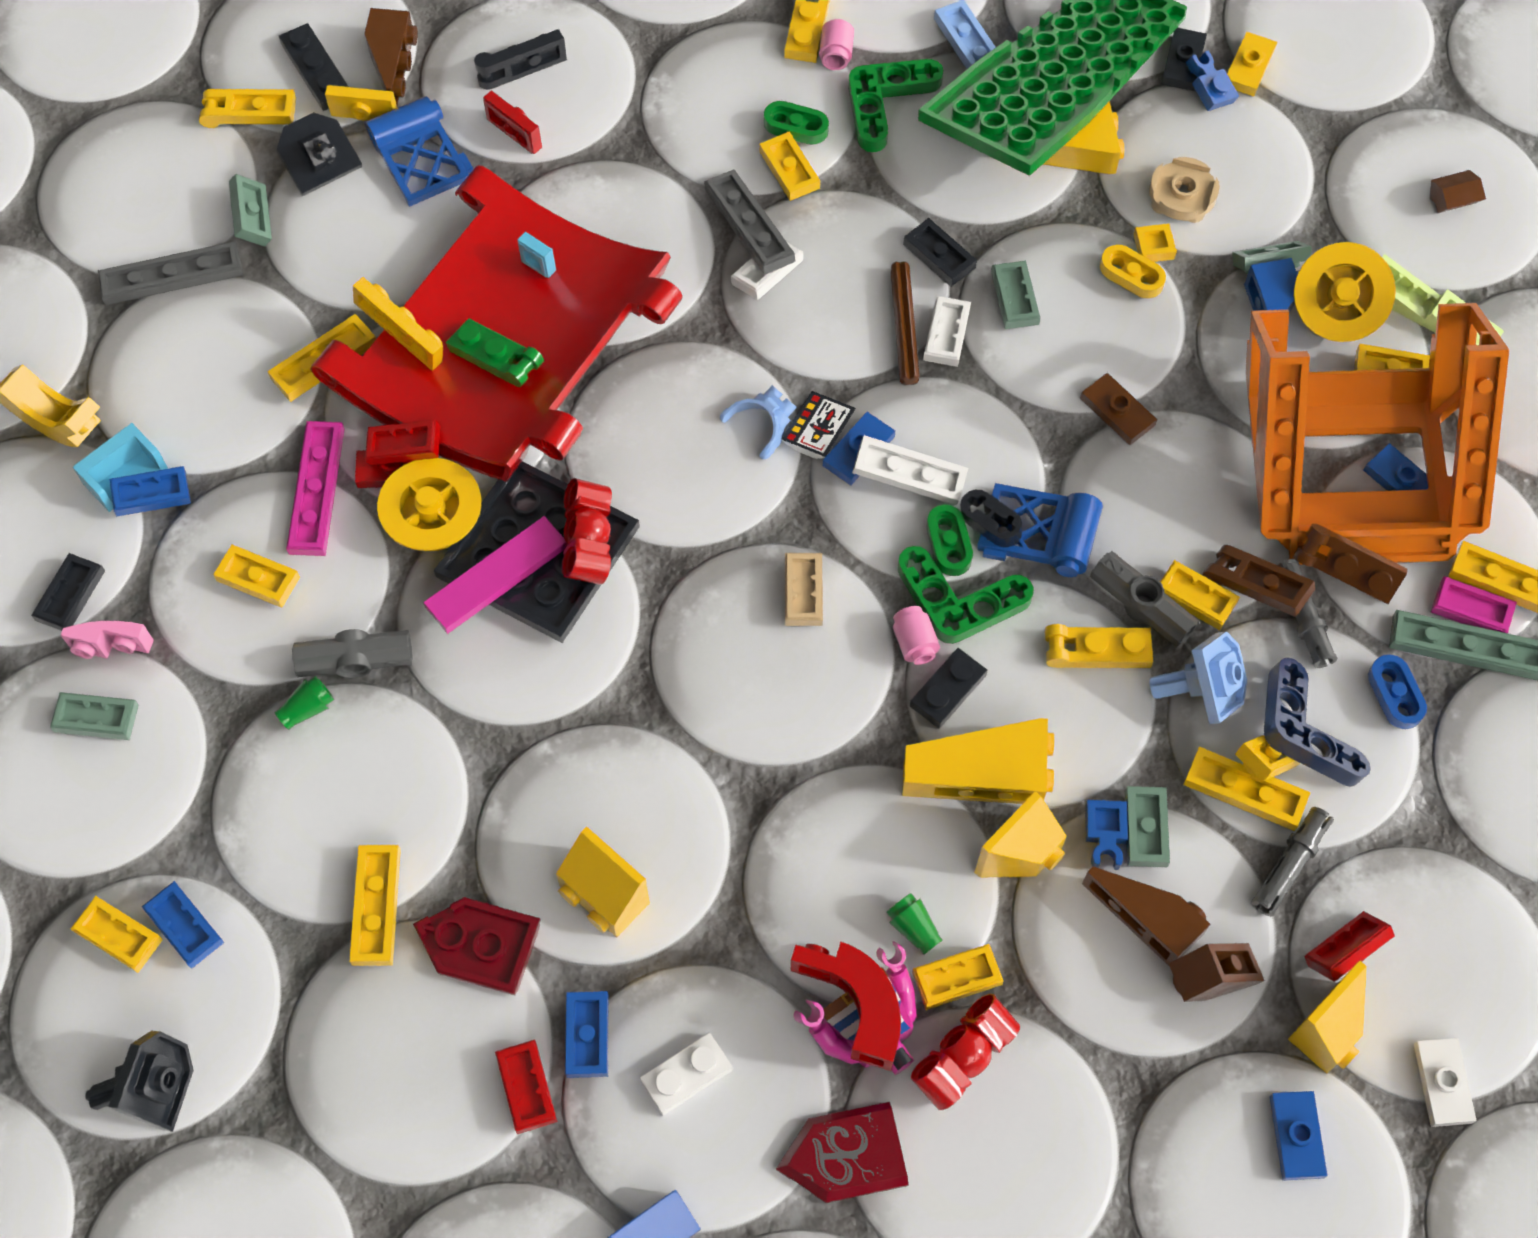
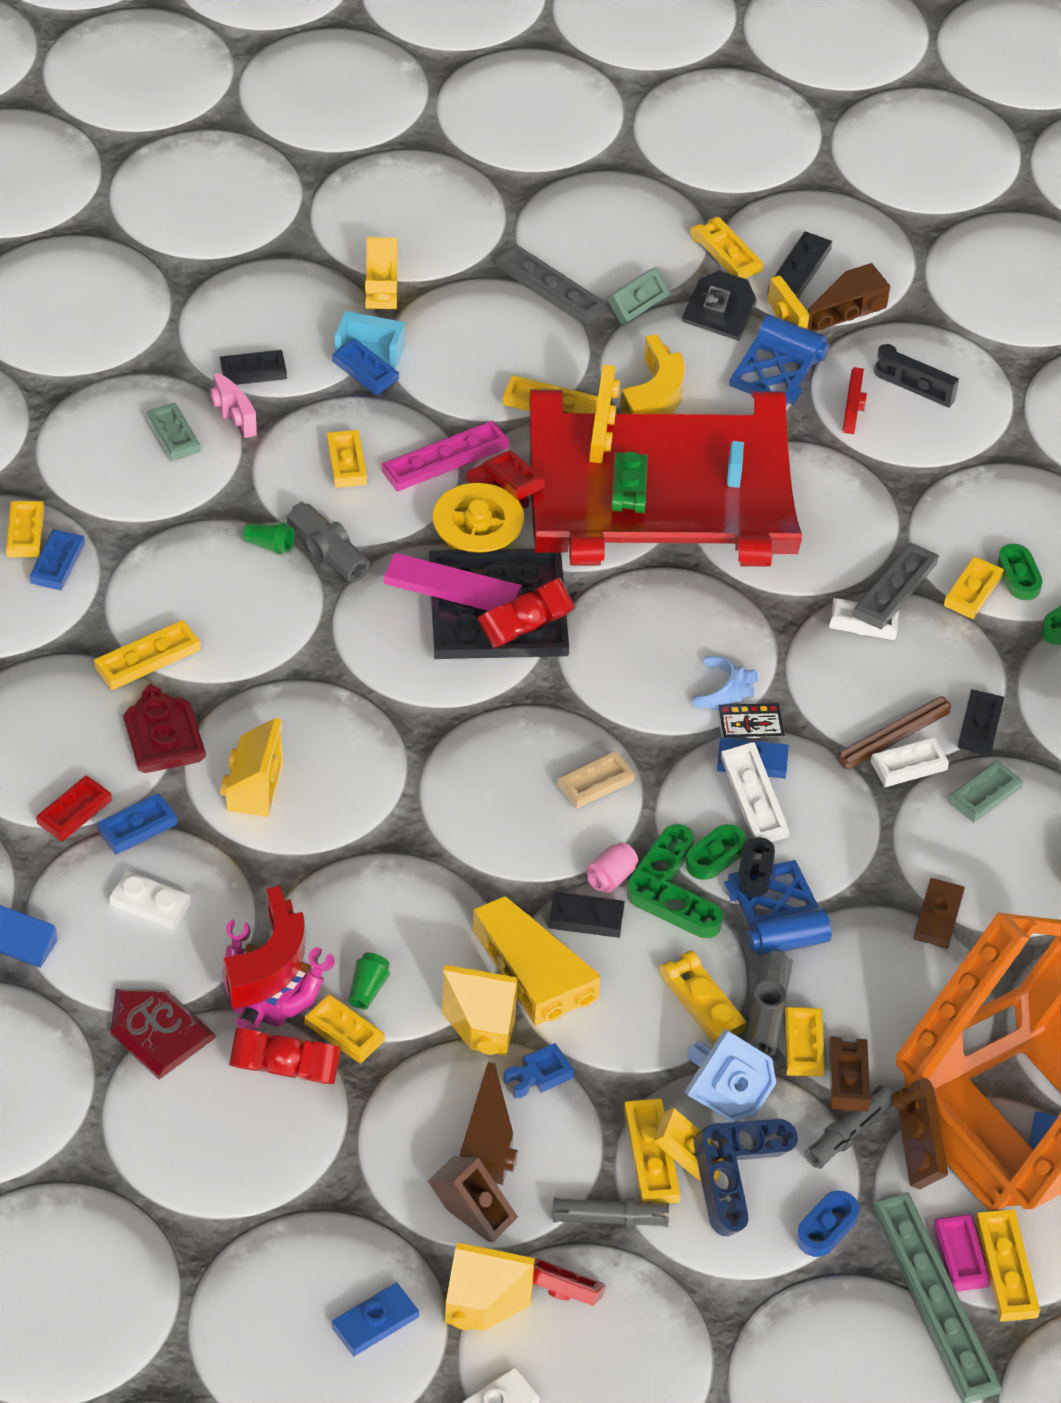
camera: 55 degrees right, 15 degrees down
sand green plate [1125,786,1170,868] -> none
none -> yellow arch [620,334,685,414]

